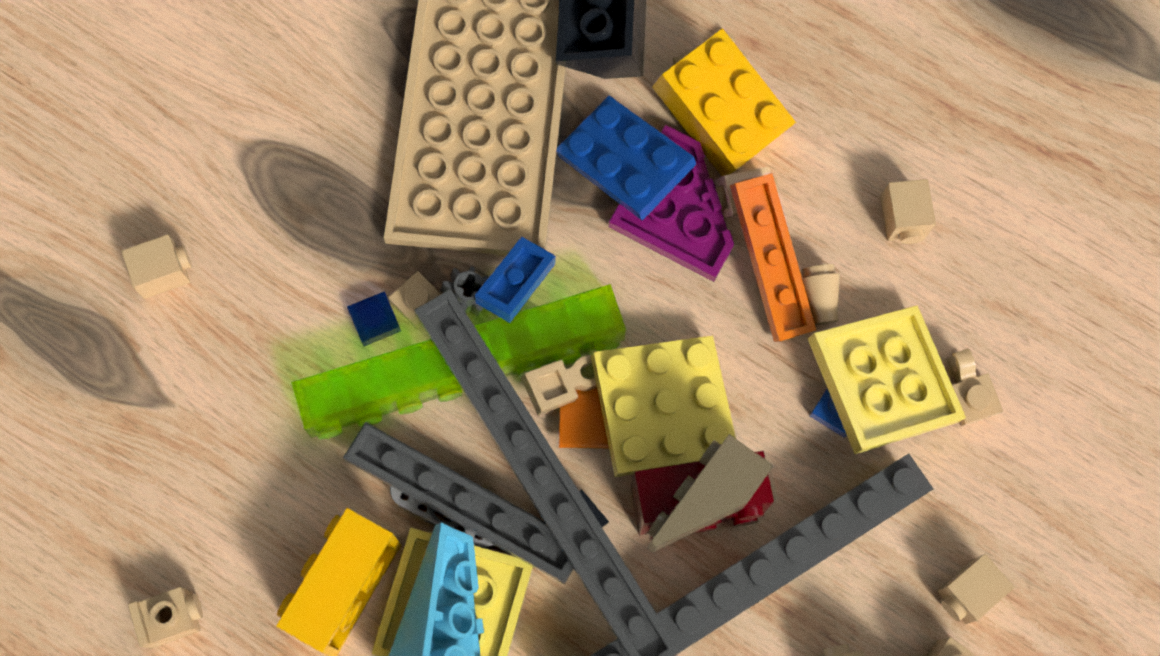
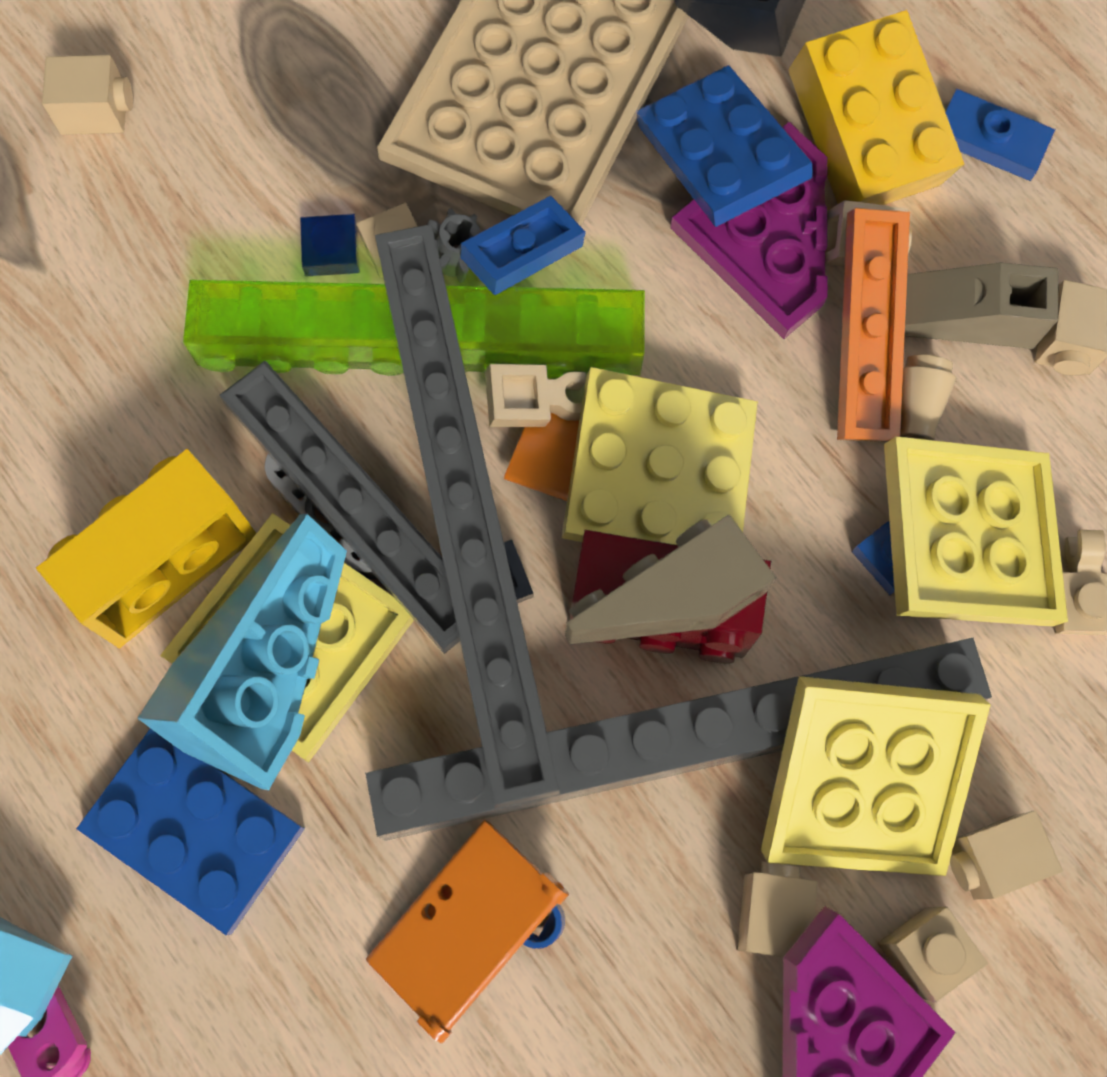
camera: 20 degrees right, 0 degrees up
none -> light yellow plate [761,676,991,876]
none -> dark tan slope [905,262,1058,349]
none -> blue plate [945,89,1056,182]

